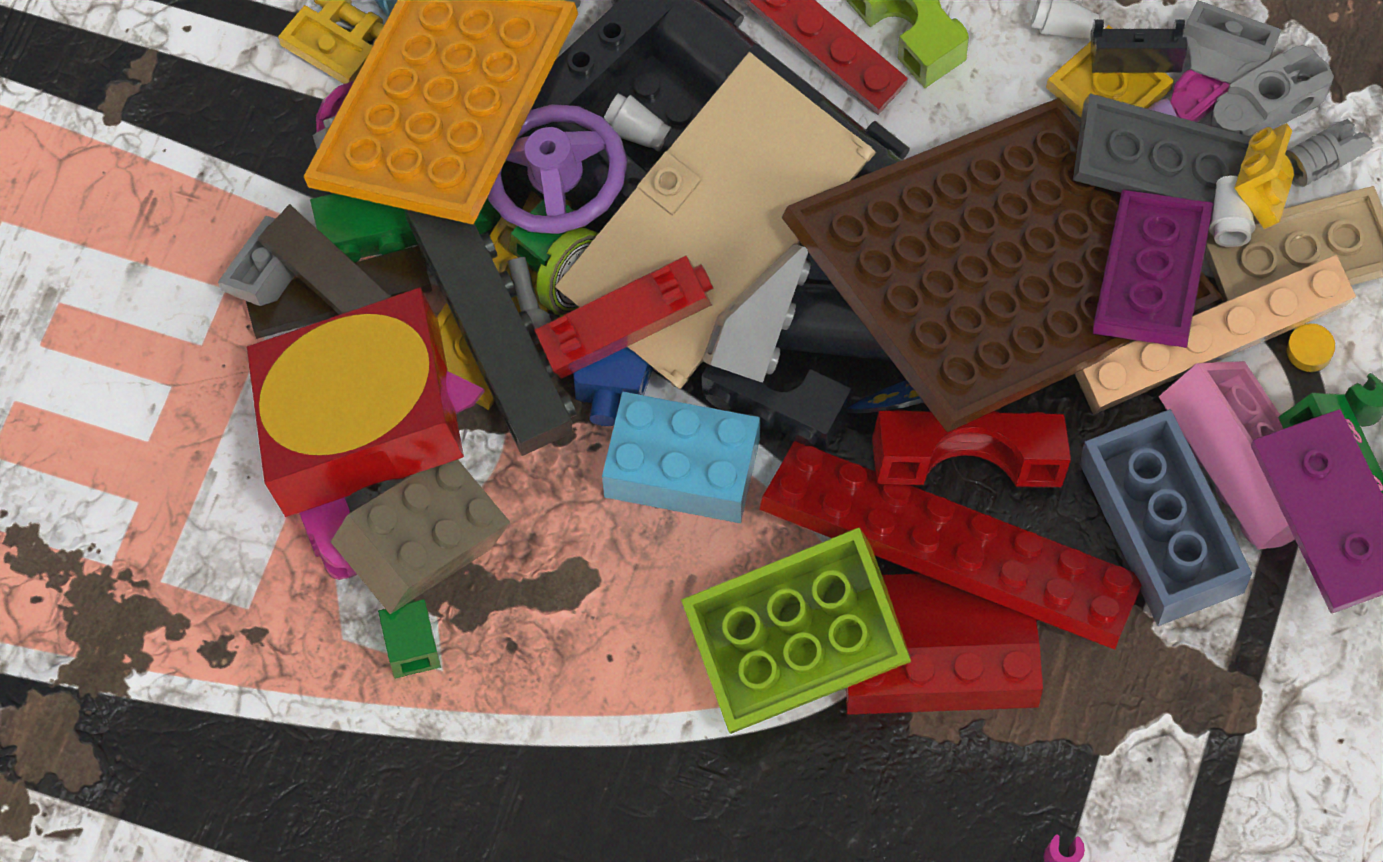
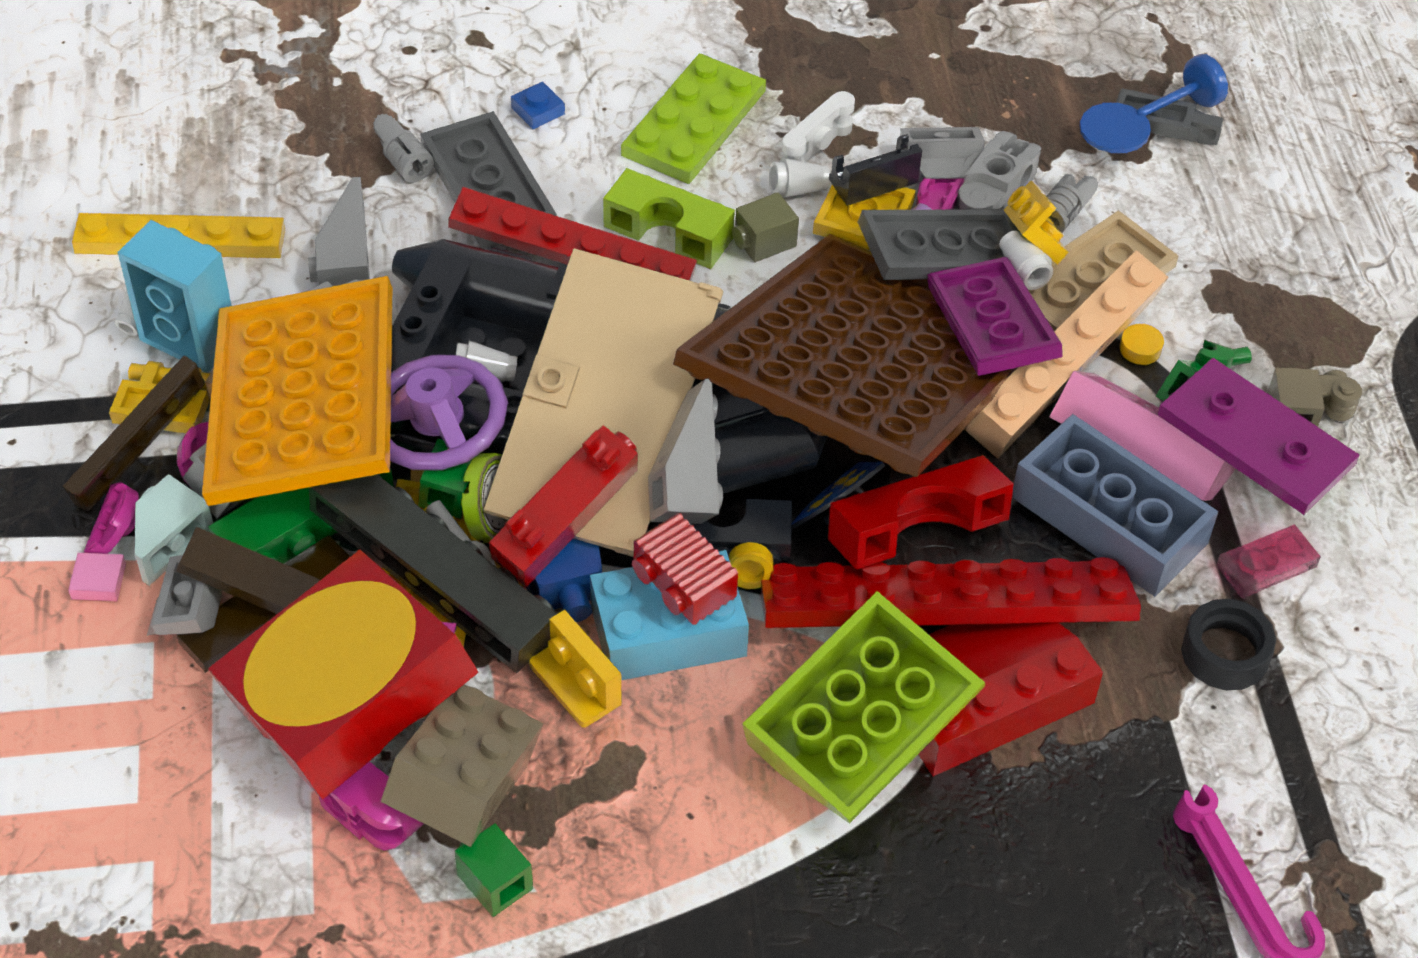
camera: 30 degrees left, 15 degrees down
none -> dark brown tile [63,355,205,512]
none -> bright pink tile [68,553,126,601]
none -> dark pink plate [83,482,139,554]
none -> light aqua slope [135,474,213,586]
none -> yellow bracket [529,610,622,728]
none -> red brick [632,513,738,625]
none -> yellow tile [728,542,773,589]
none -> olive brick [732,192,799,263]
none -> black tyre [1181,599,1277,691]
none -> clear pink plate [1217,524,1321,599]

